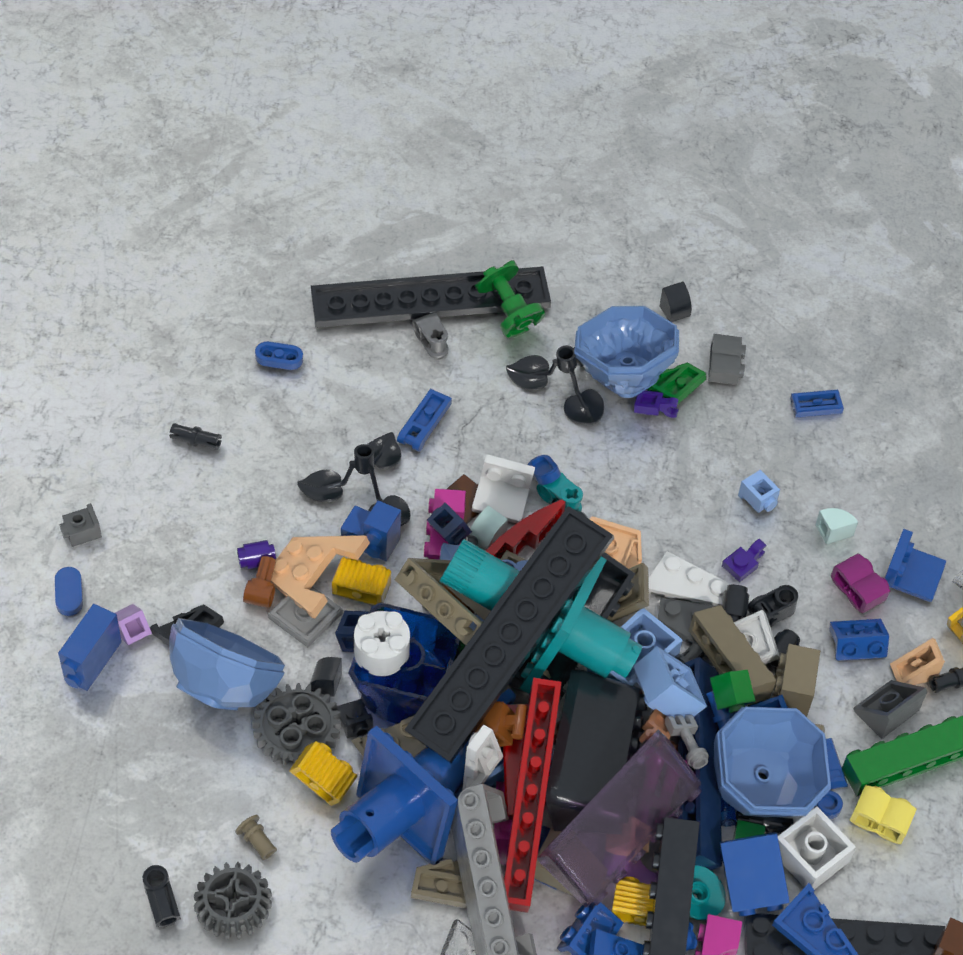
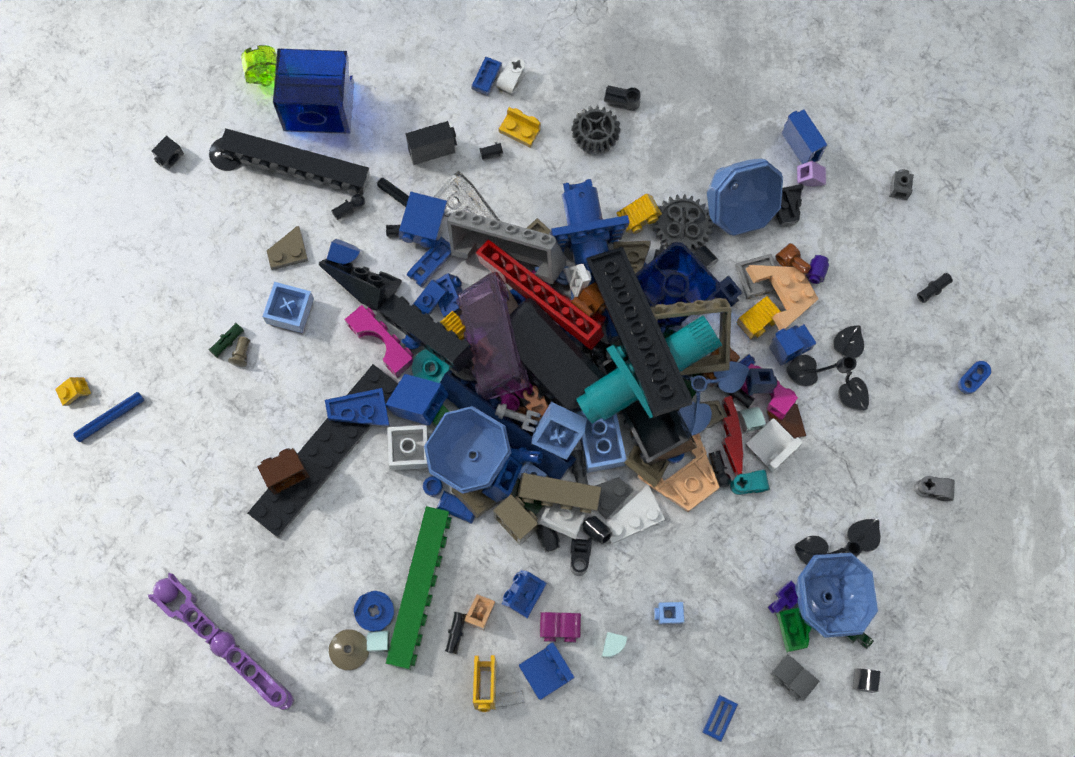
camera: 125 degrees right, 20 degrees up
blue tile [55,567,83,616] -> none
dark tan pin [235,814,277,860] -> none
black plate [311,266,551,328] -> none
white brick [354,611,410,676] -> none
blue plate [397,388,452,452] -> none
green piece [475,260,546,338] -> none
blue tile [528,455,561,485] -> none
green brick [710,670,756,713] -> none
dark purple plate [722,538,767,583] -> none
light yellow brick [850,785,917,844] -> none
dark grey slope [853,680,927,739] -> none

